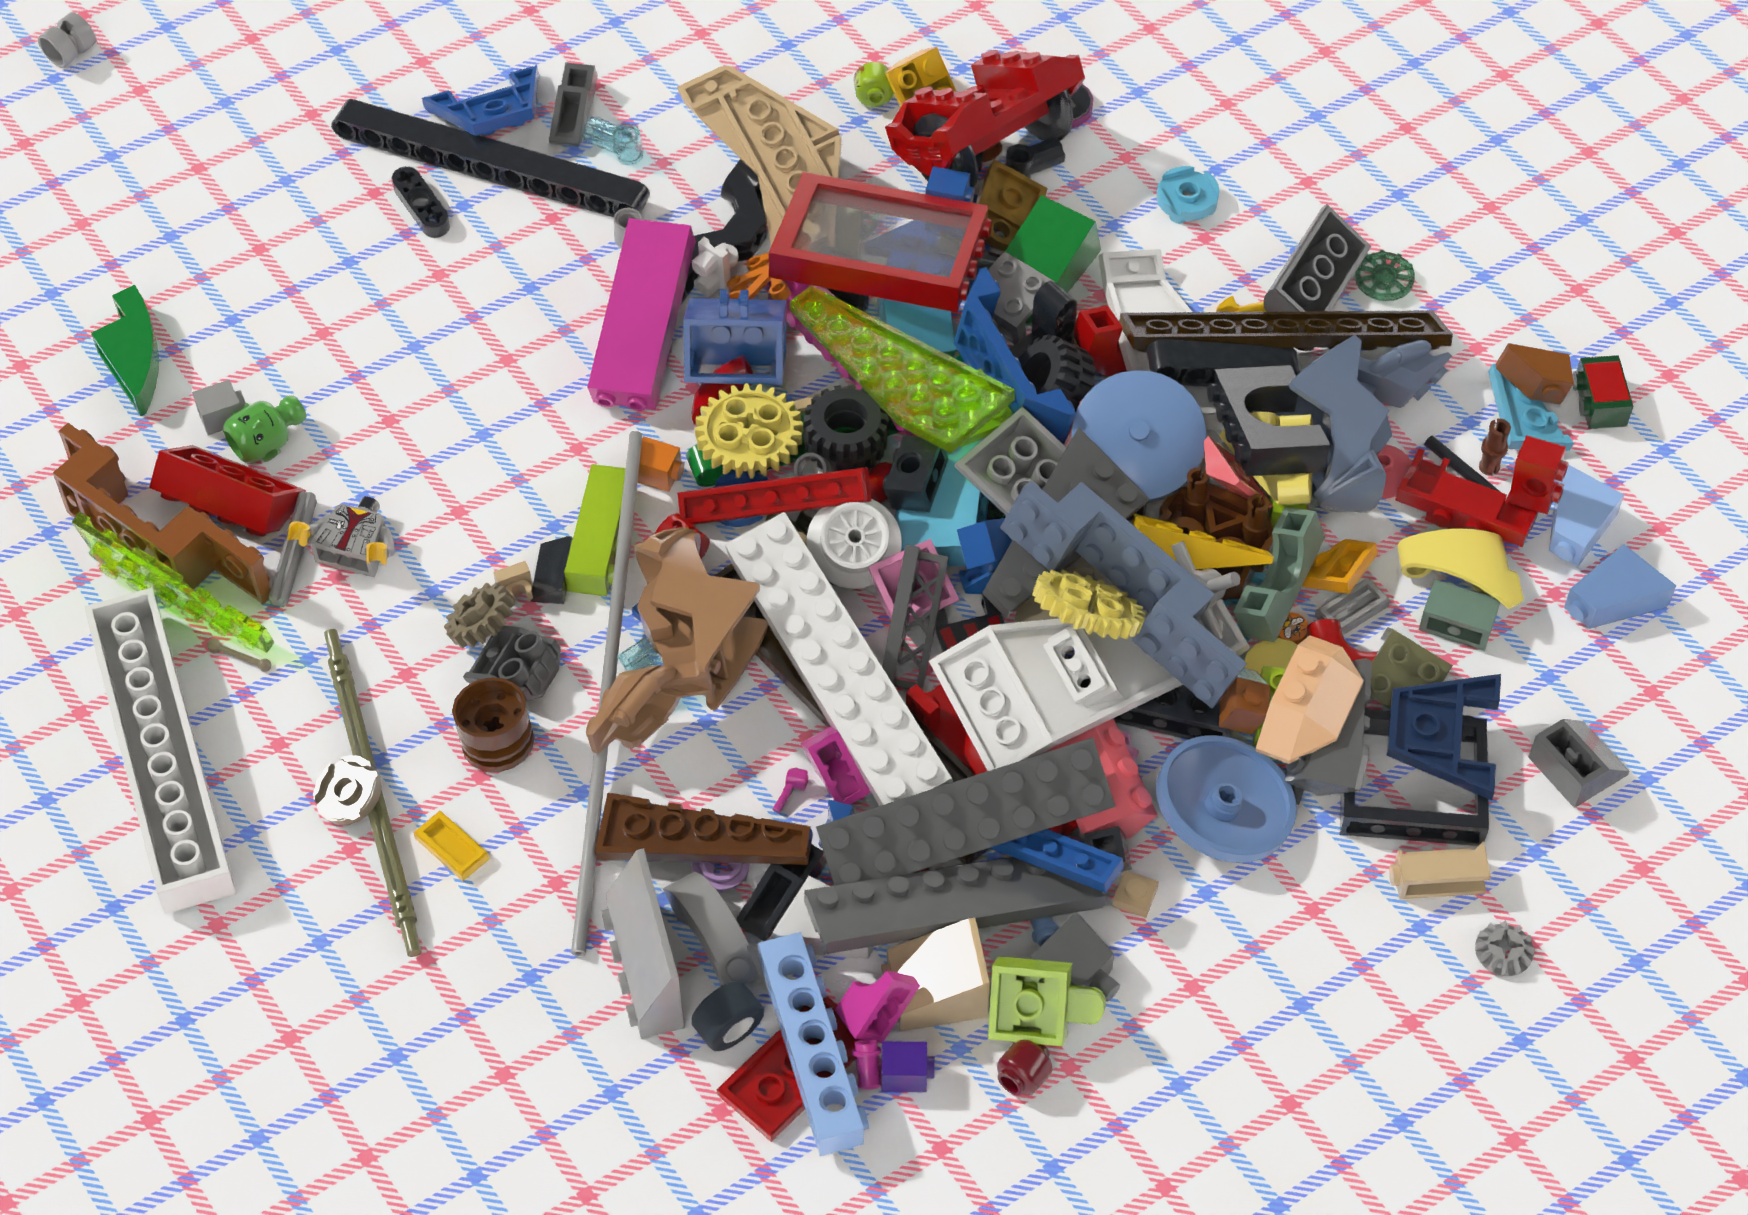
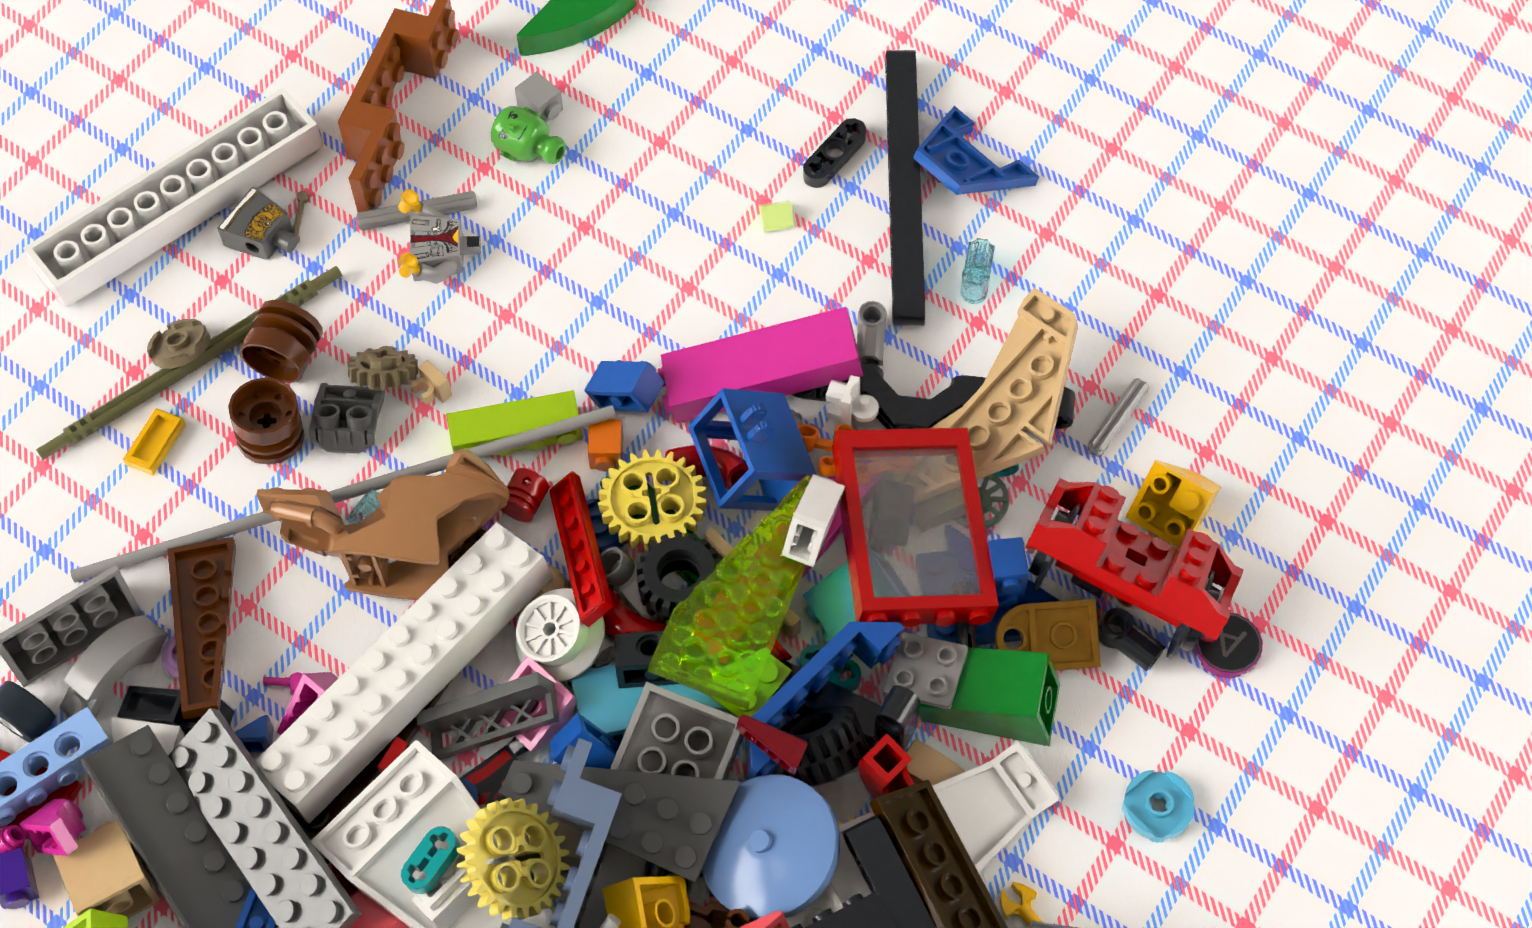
camera: 70 degrees right, 5 degrees up
clear neon green wing [72,511,275,653] -> none
red slope [149,445,306,537] -> none
black slope [530,536,573,604] -> none
dark grey slope [548,62,598,146] -> none
lime head [853,62,894,107] -> none
none -> dark grey torso [217,187,298,260]
none -> reddish brown wheel [239,300,323,383]
none -> teal beam [401,826,460,894]
none -> blue brick [584,360,665,413]
none -> dark red slope [736,714,808,775]
none -> yellowish green slope [758,200,794,232]
none -> white slope [782,474,845,567]
none -> light grey axle [1088,378,1149,456]

